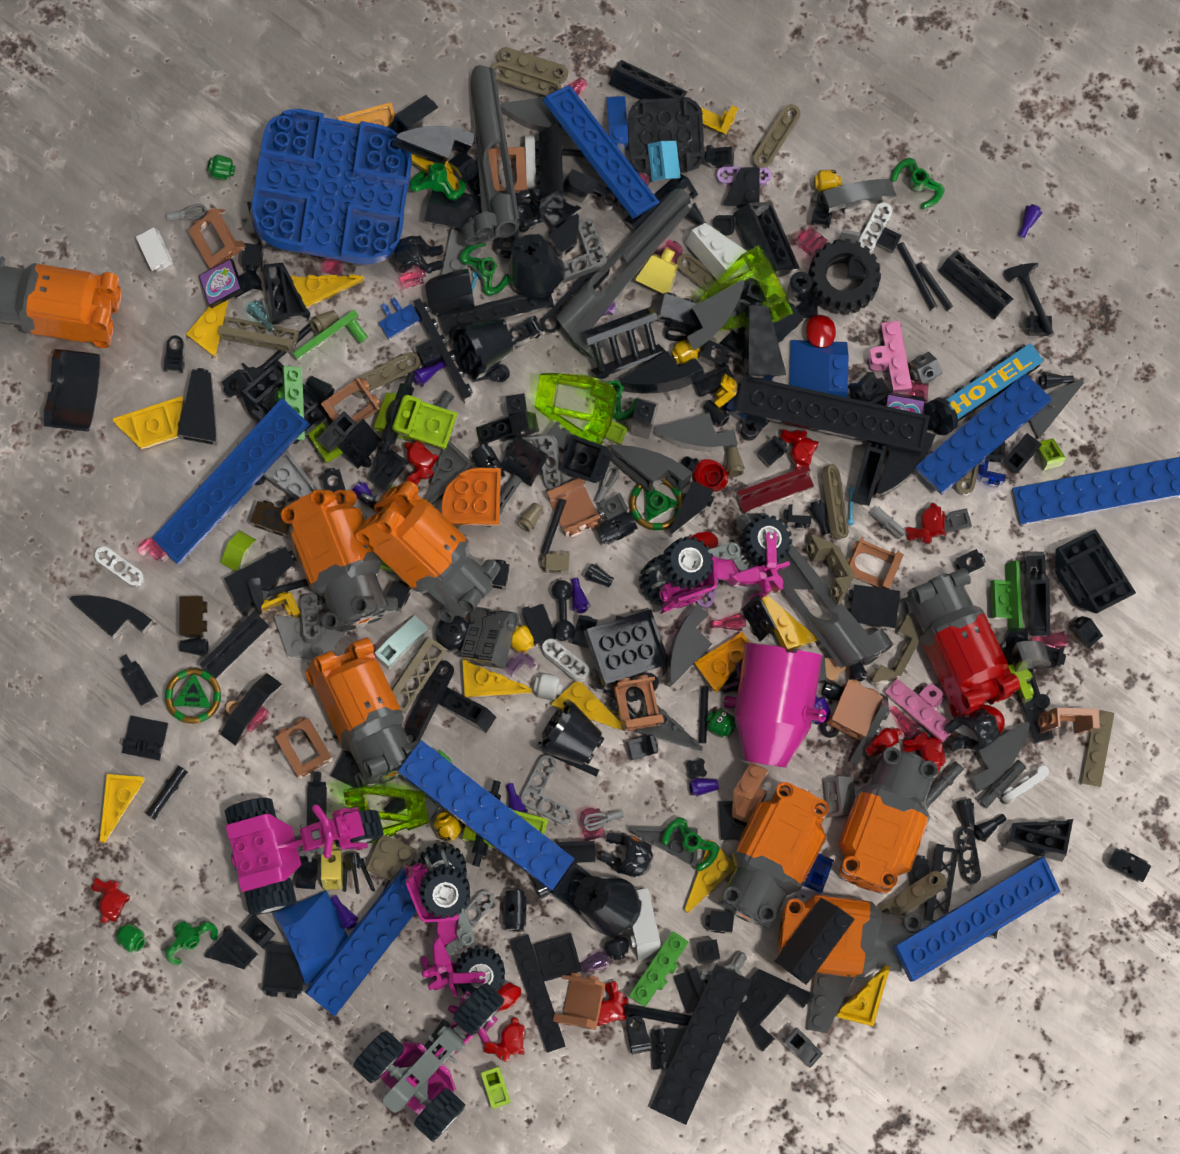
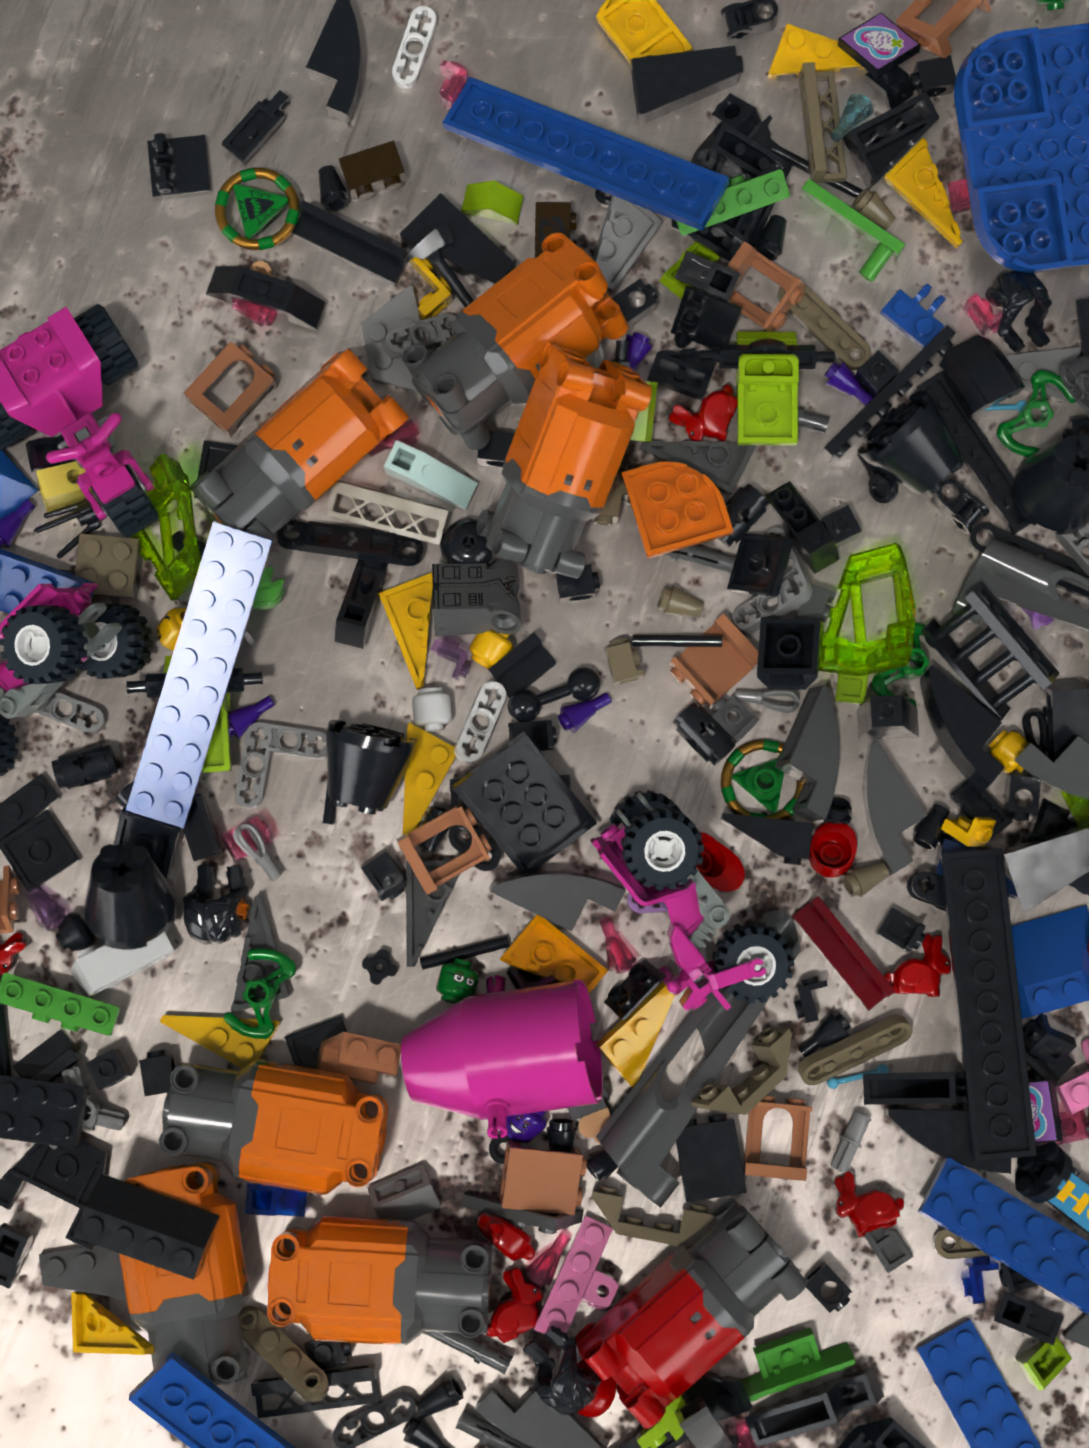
camera: 80 degrees right, 5 degrees up
yellow wing [100,774,145,843] -> none
black pin [145,765,188,820] -> none
black hinge [306,772,327,826] -> none
black cone [584,563,614,588] -> none
dark purple cone [689,778,719,797] -> none

